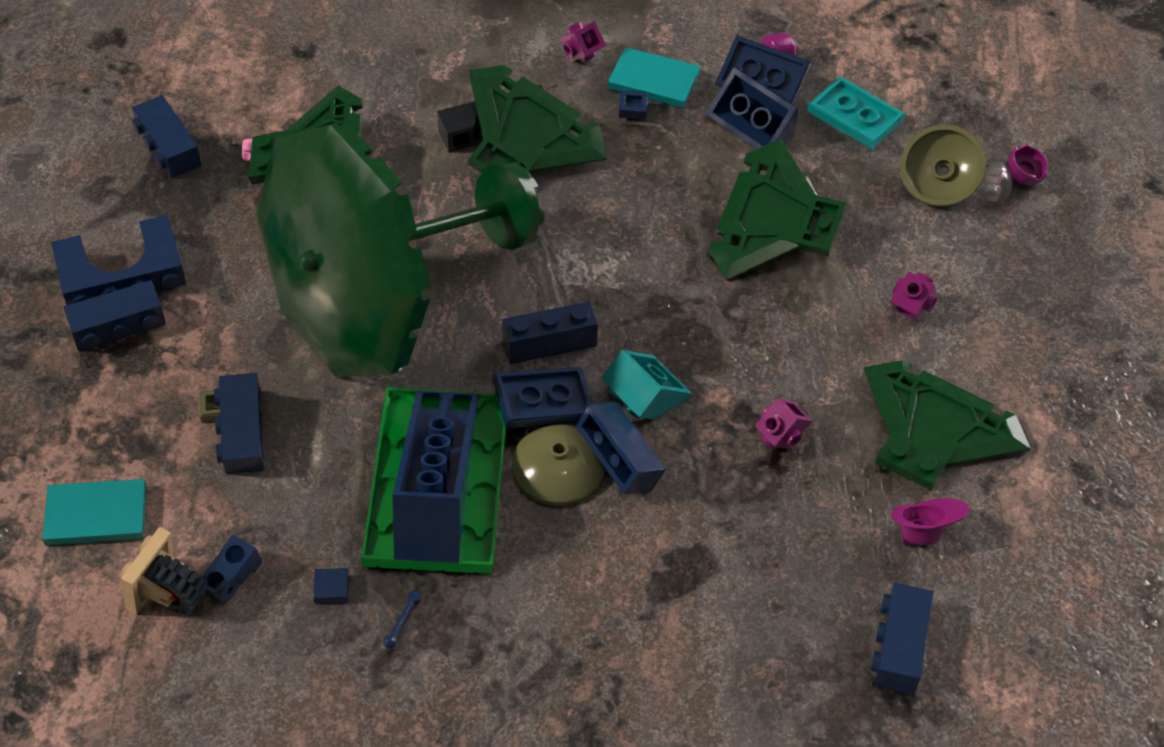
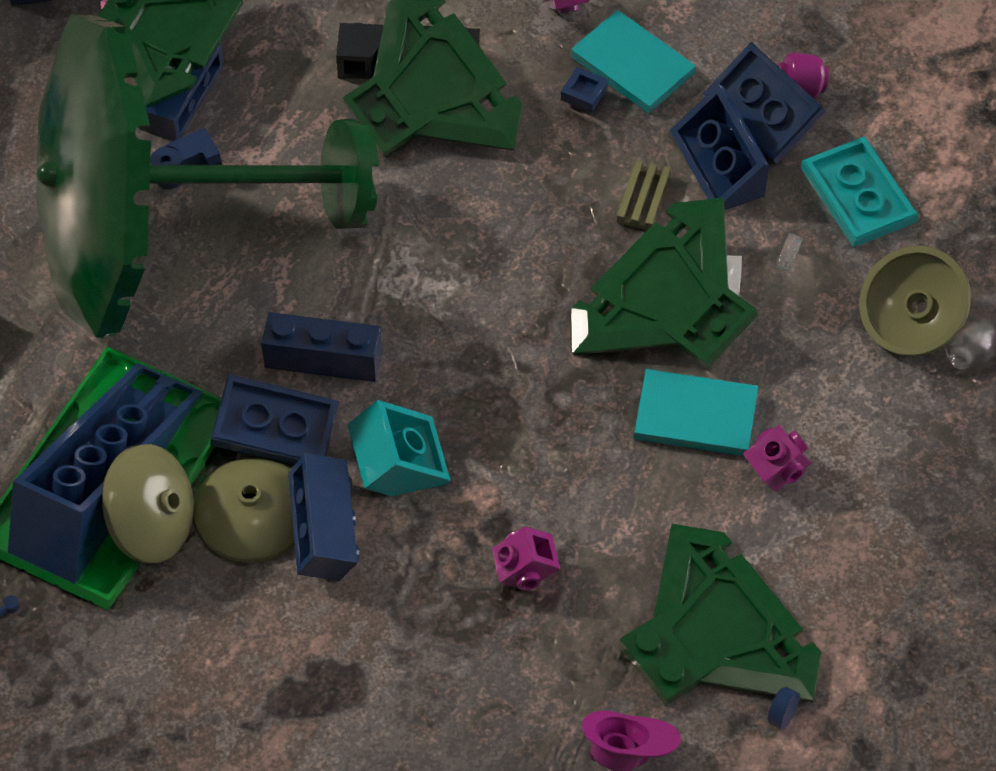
camera: 25 degrees right, 5 degrees up
none -> olive dish [102,444,194,563]
none -> olive tile [616,159,671,230]
none -> teal tile [634,369,758,456]
none -> dark blue tile [768,687,800,730]
none -> clear tile [776,233,803,271]

